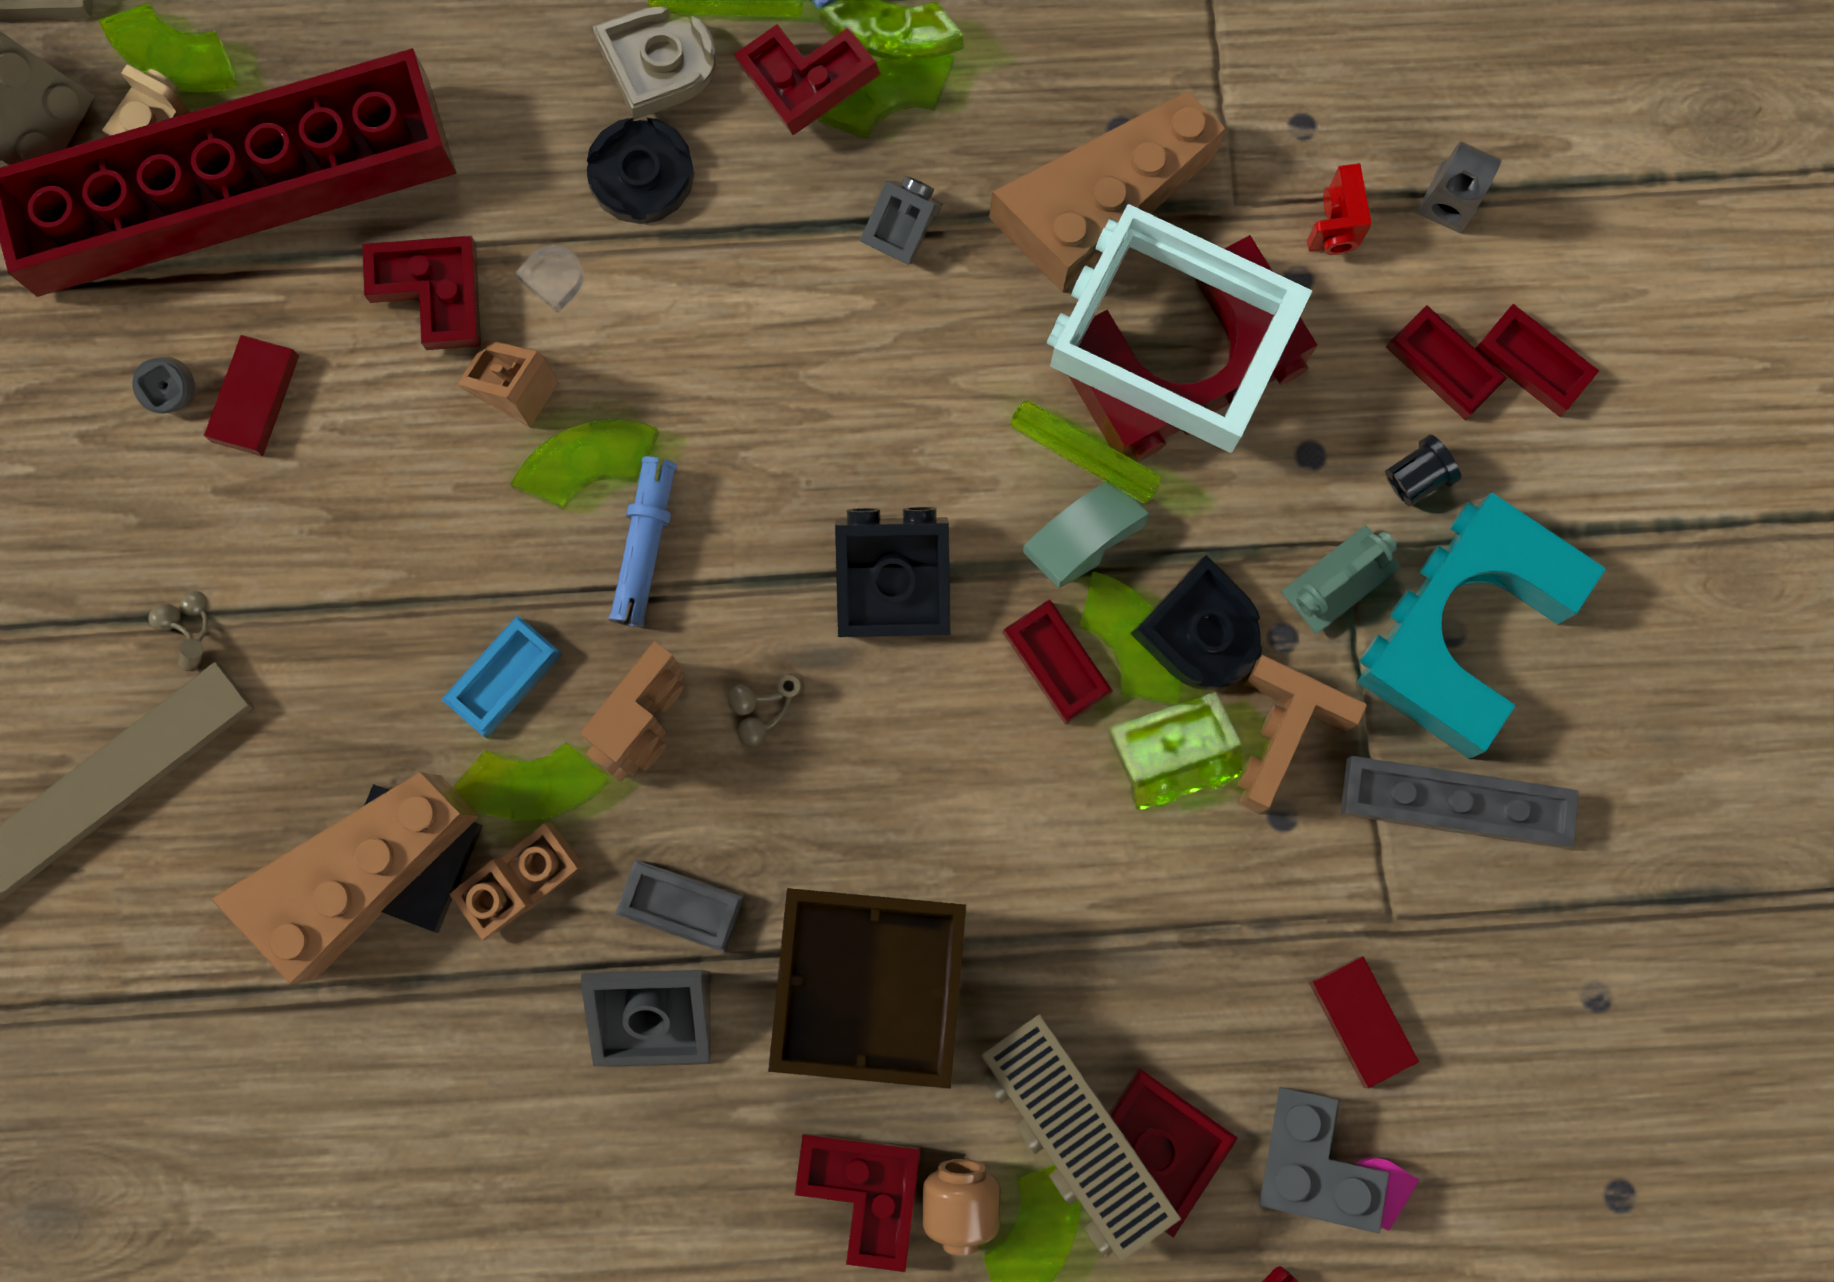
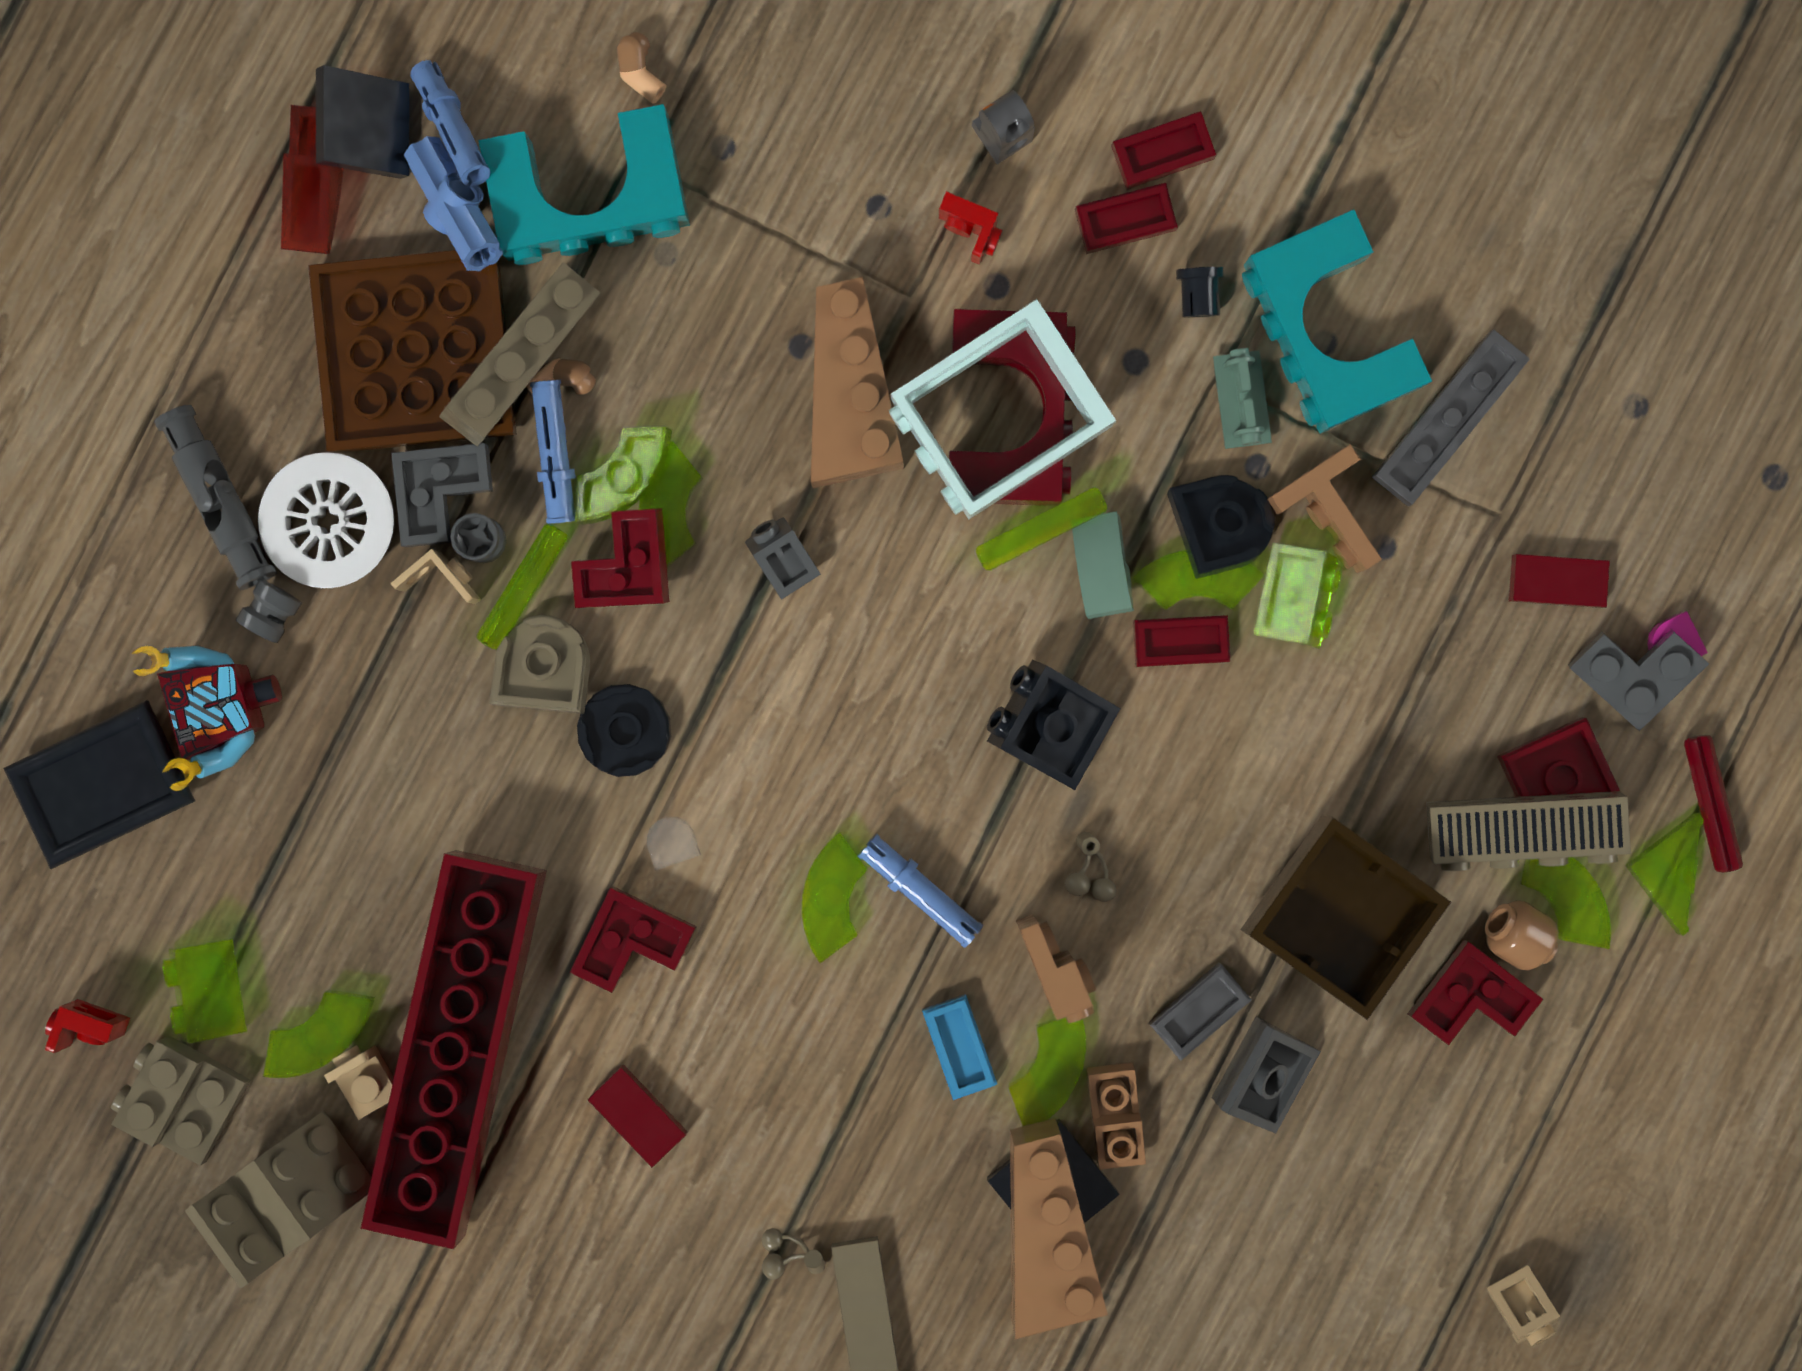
camera: 60 degrees left, 10 degrees up
dark grey tile [132,357,195,414] -> none
medium nougat slope [457,339,559,428] -> none

